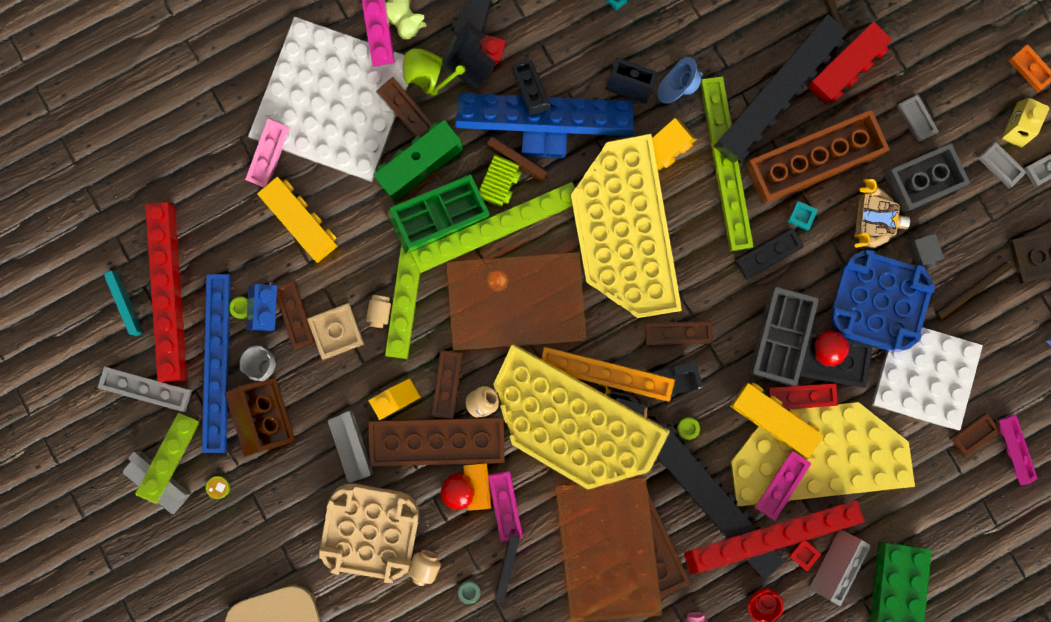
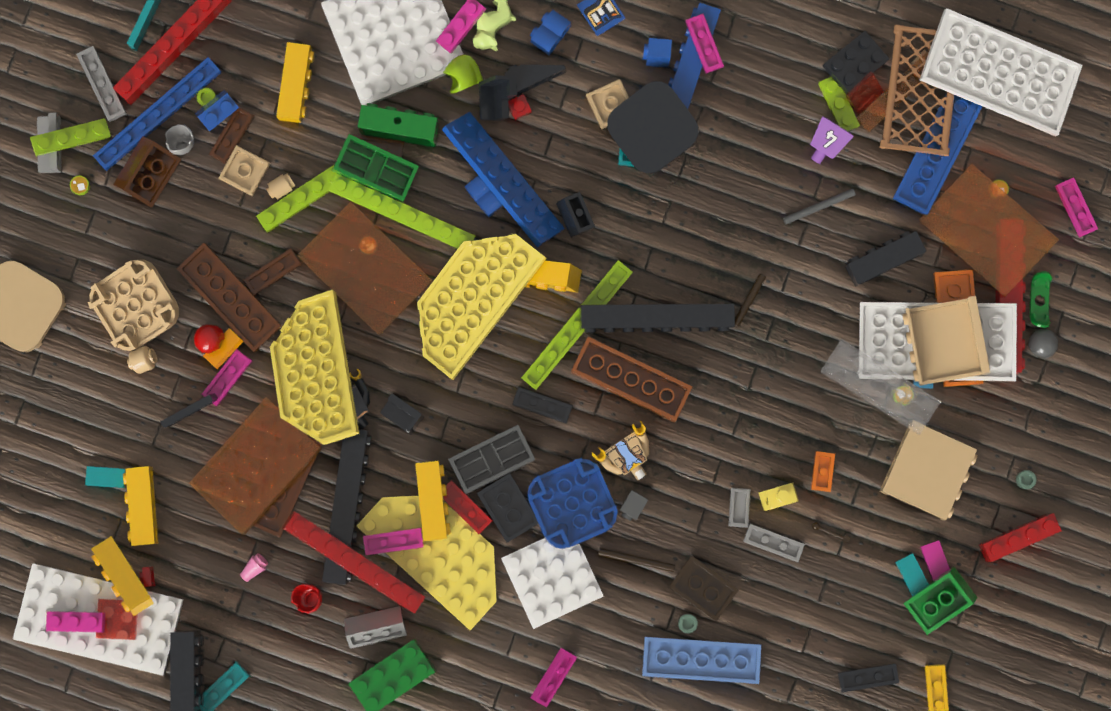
camera: 50 degrees right, 0 degrees up
bright pink plate [245,118,290,188] -> none
light grey panel [328,411,374,483] -> none
yellow slope [368,378,421,420] -> none
reddish brown tile [375,77,433,138] -> none
lime hinge [430,65,465,96] -> none
sand green tile [458,580,481,604] -> none
tan head [465,386,499,418] -> none
lime brick [479,155,522,208] -> none
reddish brown tile [487,137,547,183] -> none
black tile [511,60,551,116] -> none
light orange plate [541,347,675,402] -> none
reddish brown tile [645,321,713,346] -> none
medium blue piece [657,57,703,104] -> none
lime tile [677,417,700,440] -> none
teal plate [787,201,818,231] -> none
red plate [788,541,821,571] -> none
red brick [808,22,892,105] -> none
red hair [814,330,849,367] -> none
dark grey brick [884,143,970,214] -> none
light grey tile [897,94,939,143] -> none
reddish brown tile [949,412,1000,457] -> none

